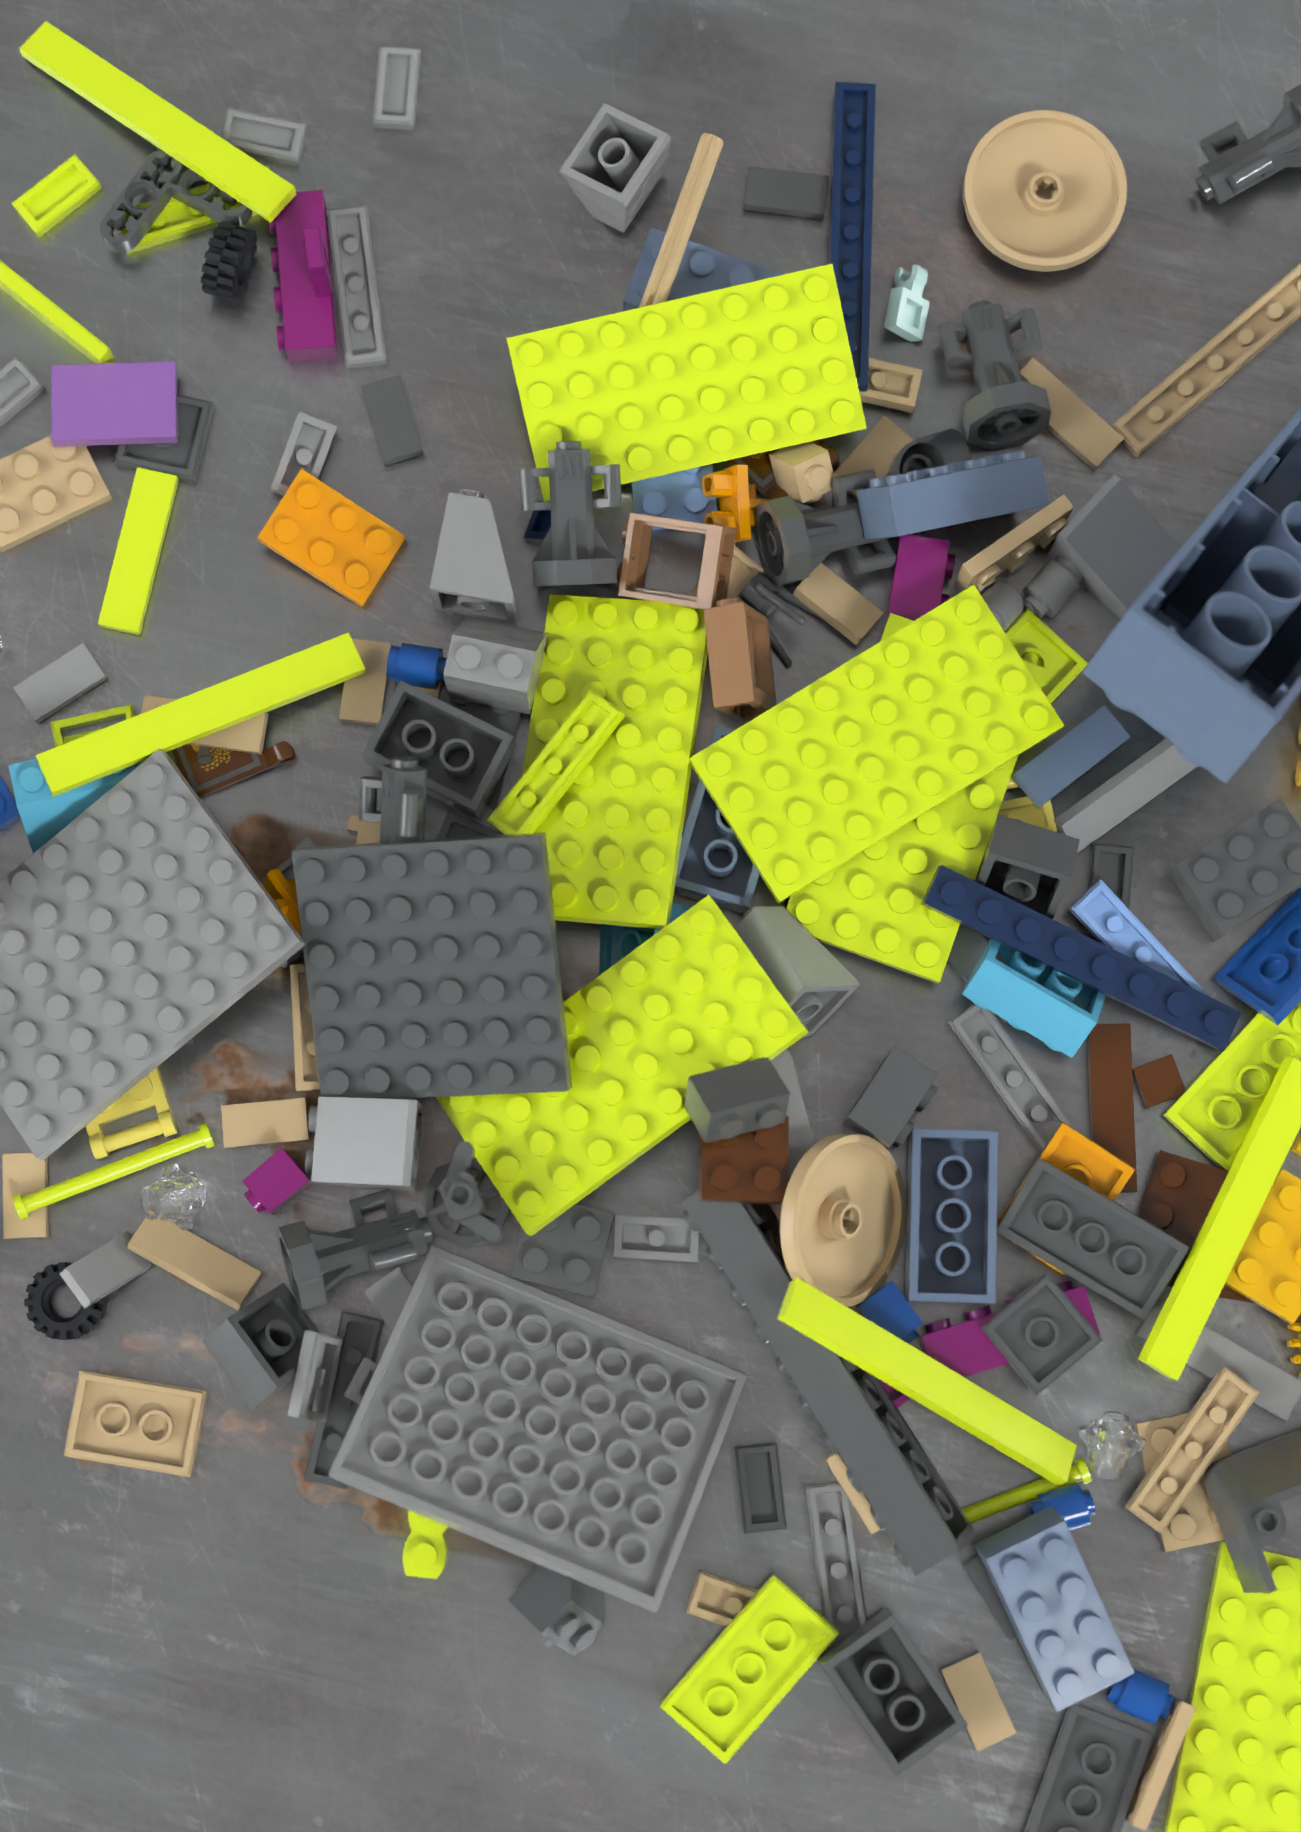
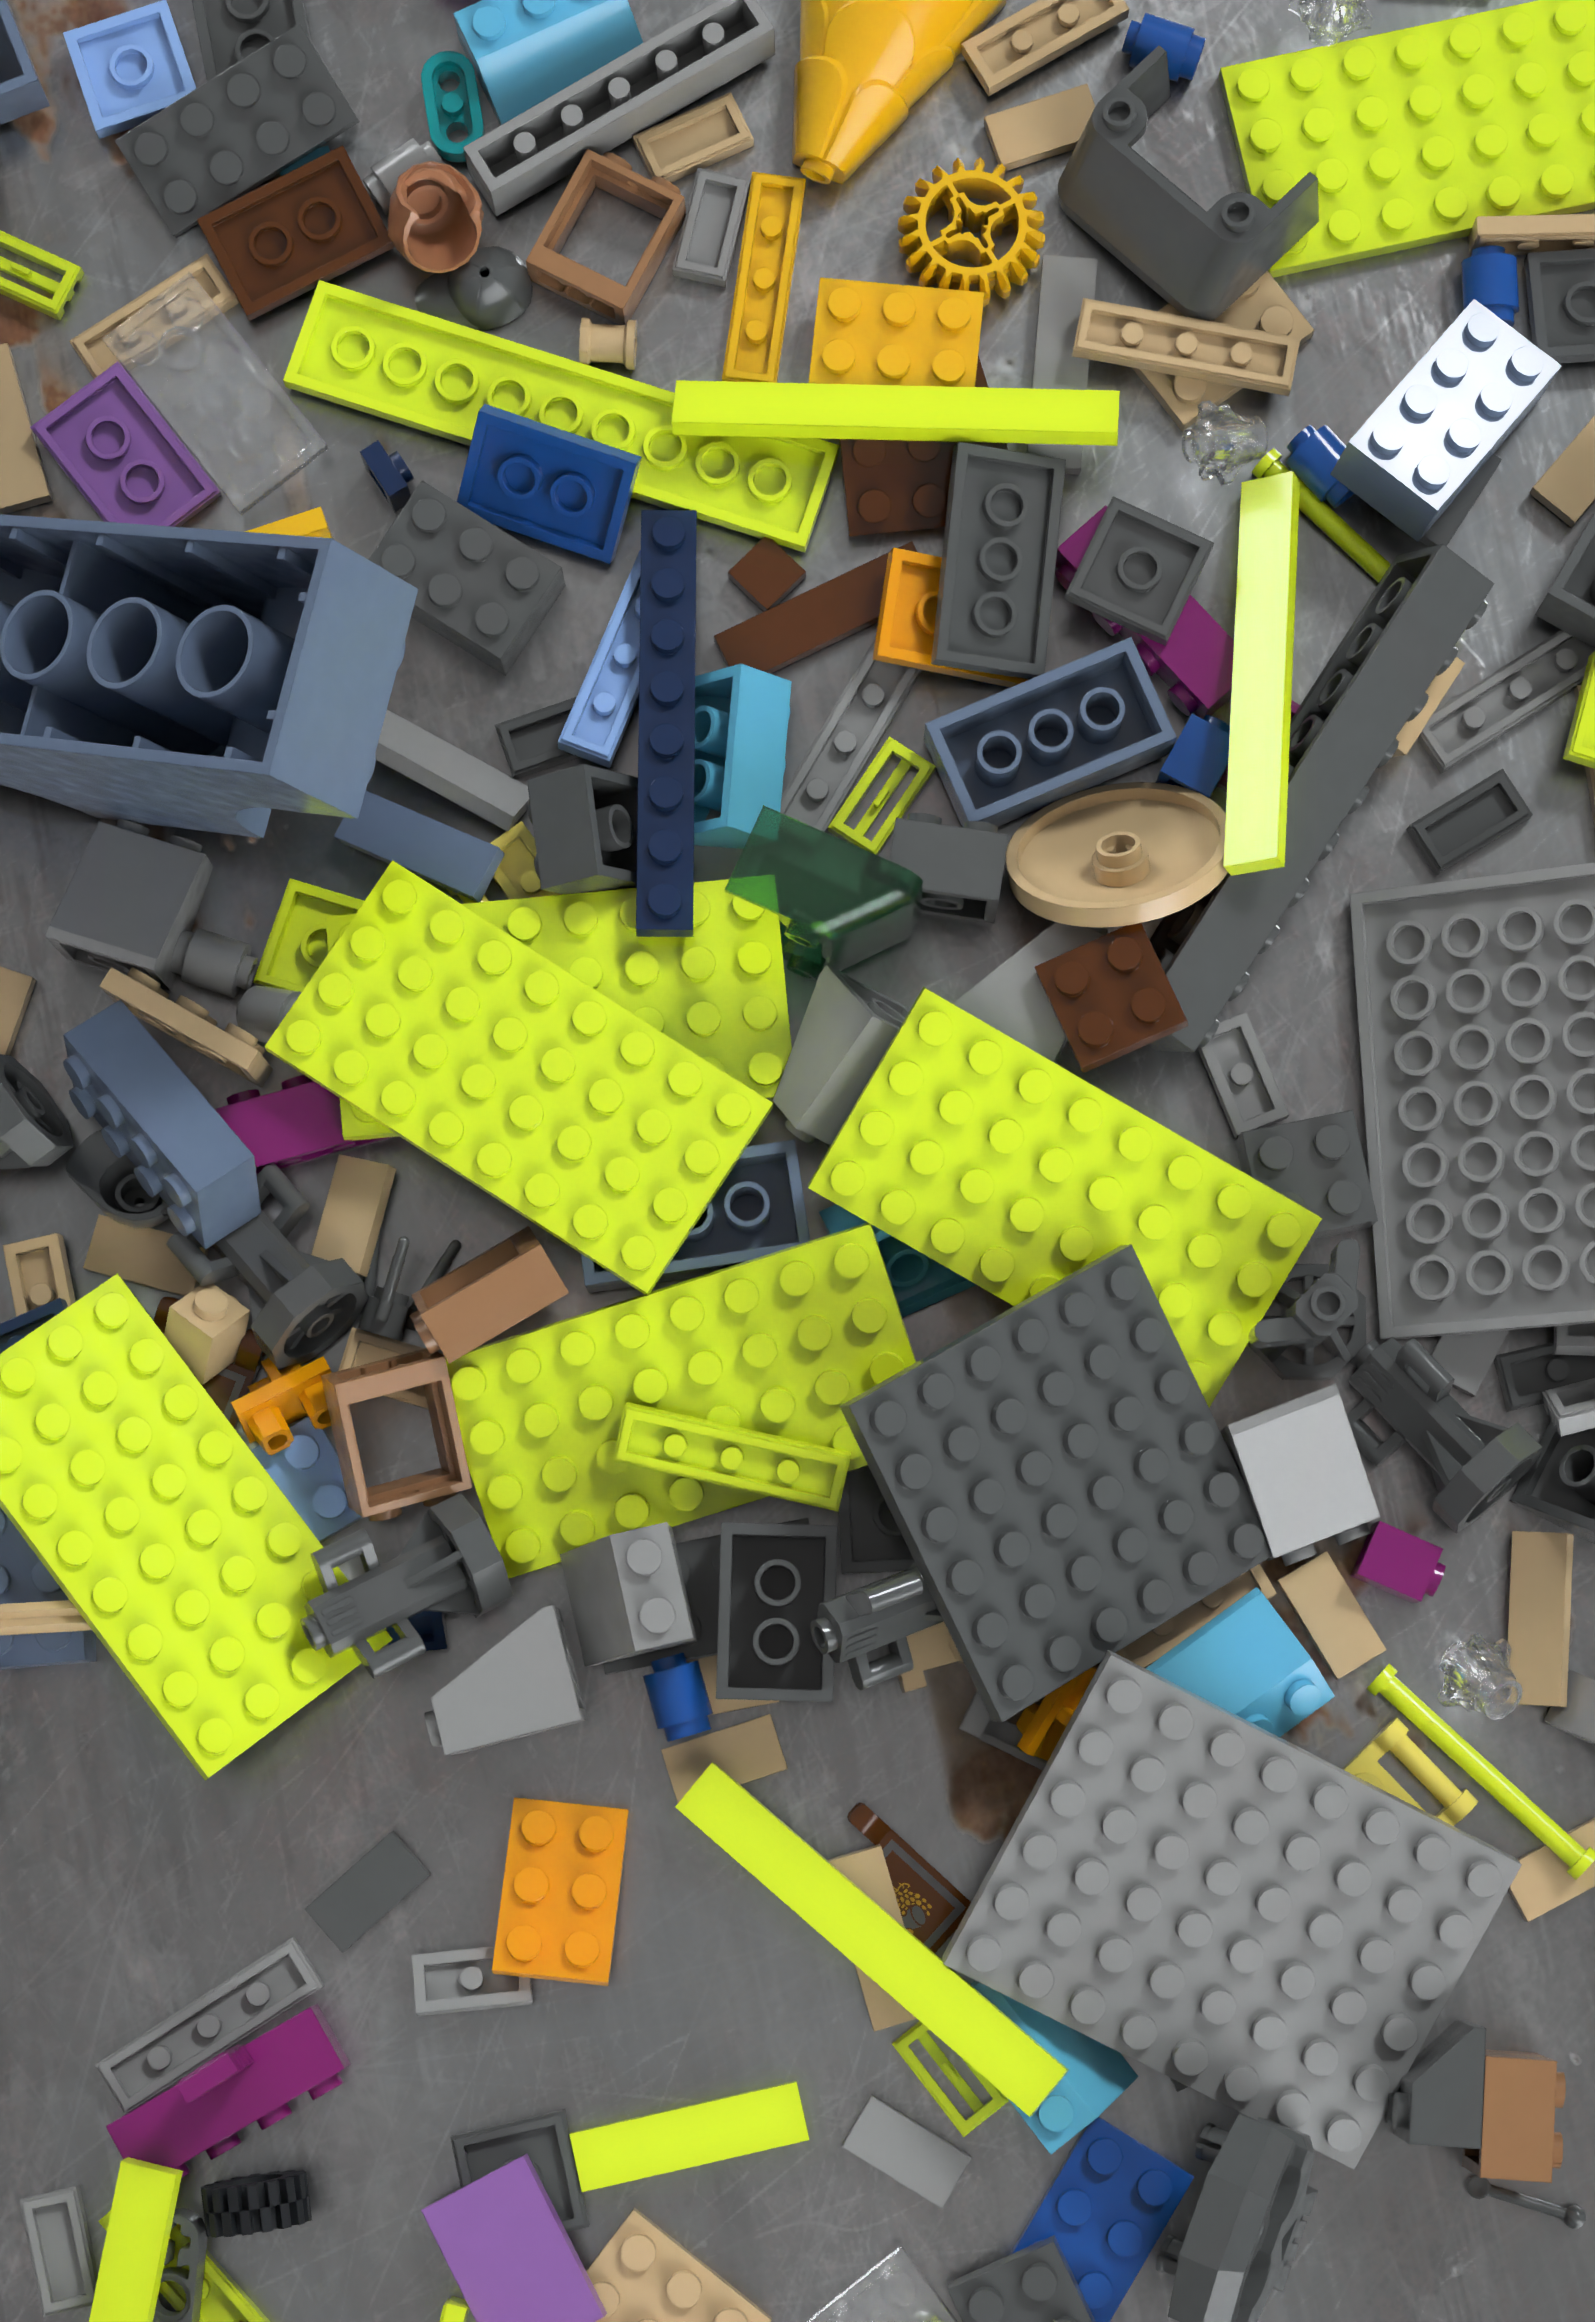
camera: 110 degrees left, 0 degrees up
dark grey brick [684,1057,790,1143] -> none
none -> clear green windscreen [725,805,923,981]
none -> neon yellow tile [828,736,936,861]
none -> medium azure slope [1145,1587,1335,1737]

